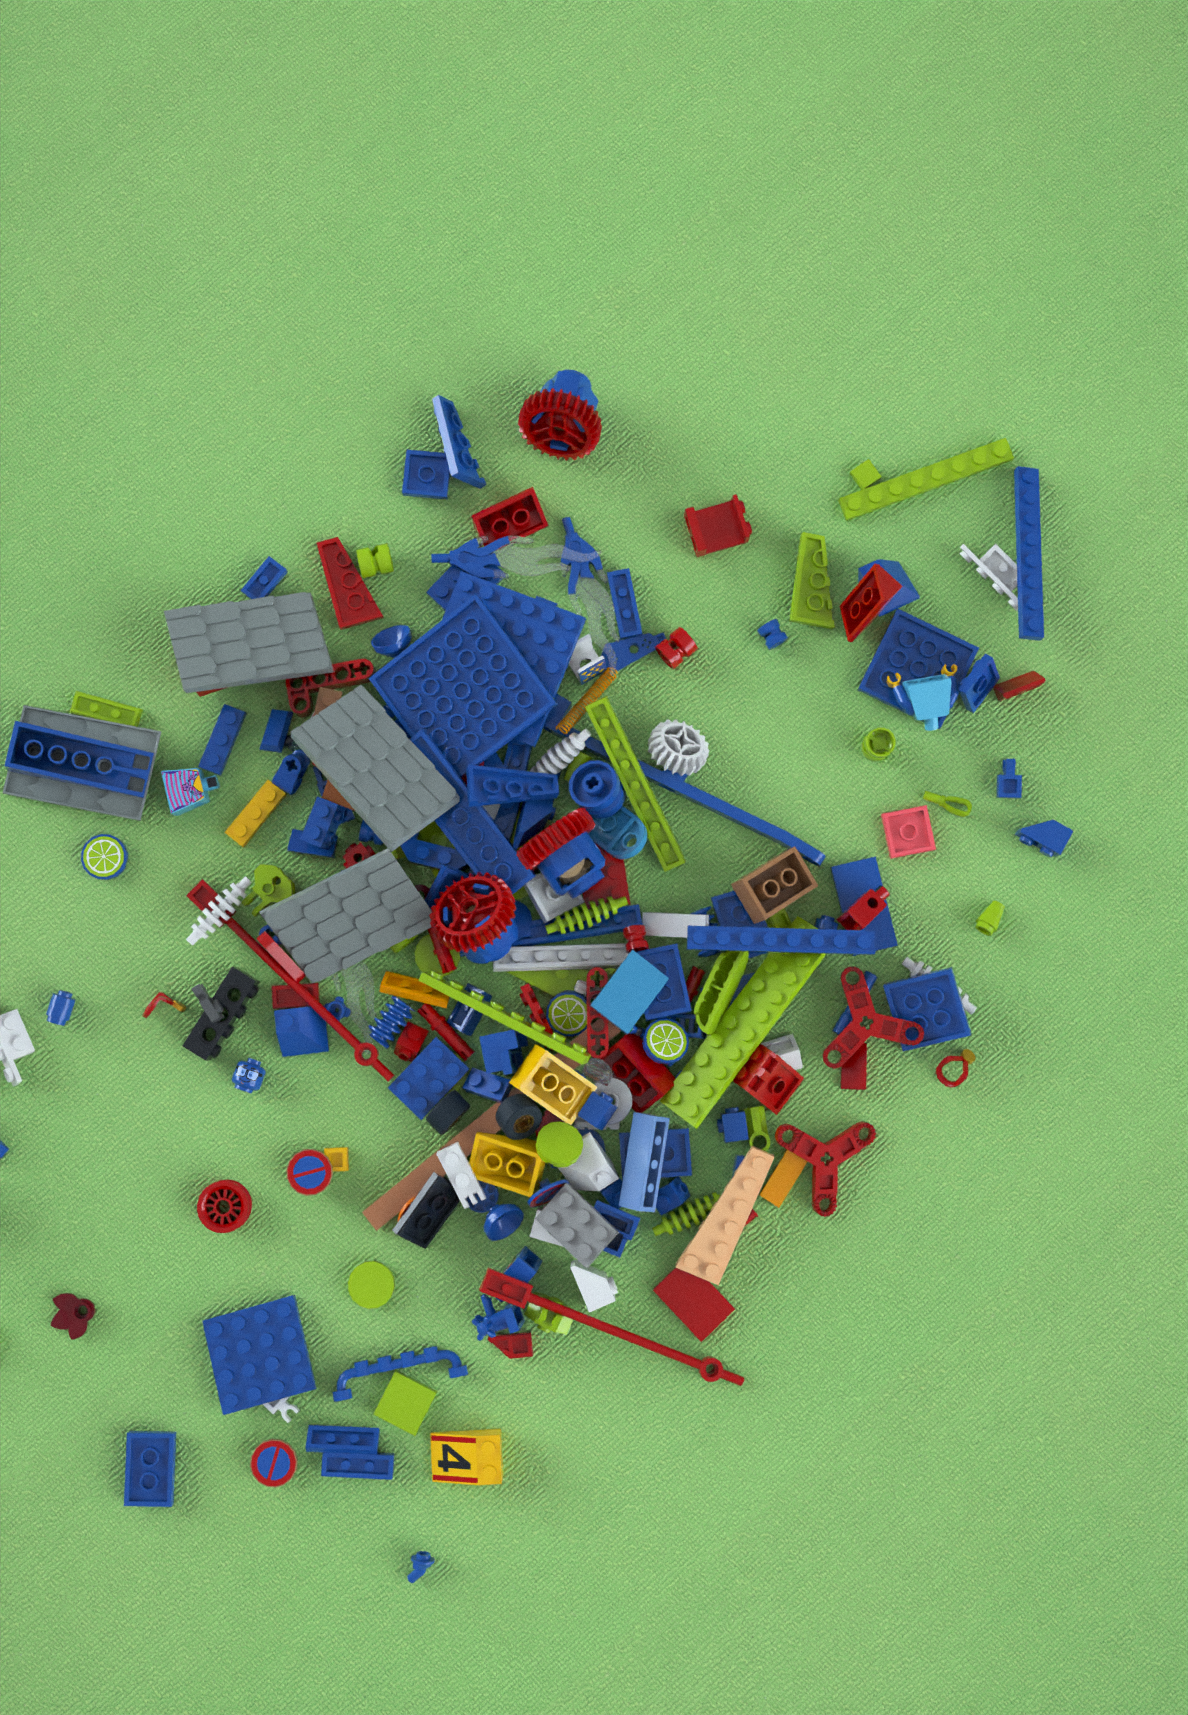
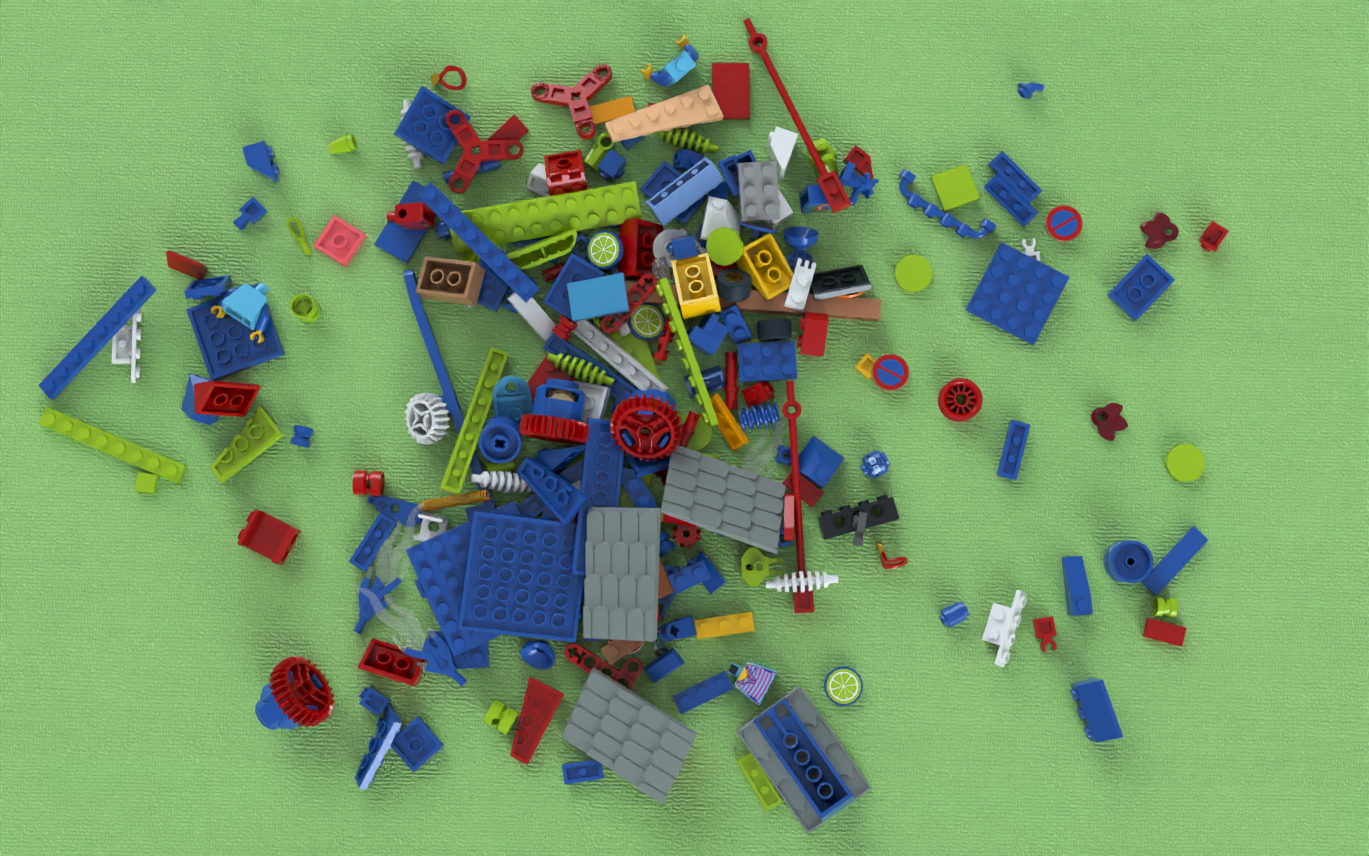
camera: 135 degrees left, 0 degrees up
yellow slope [430,1429,503,1485] -> none
none -> blue bracket [359,685,390,717]
none -> torso [641,35,699,88]
none -> red brick [797,312,828,357]
none -> blue plate [996,420,1030,480]
none -> dark red plate [1140,212,1179,249]
none -> red bracket [1199,220,1229,252]

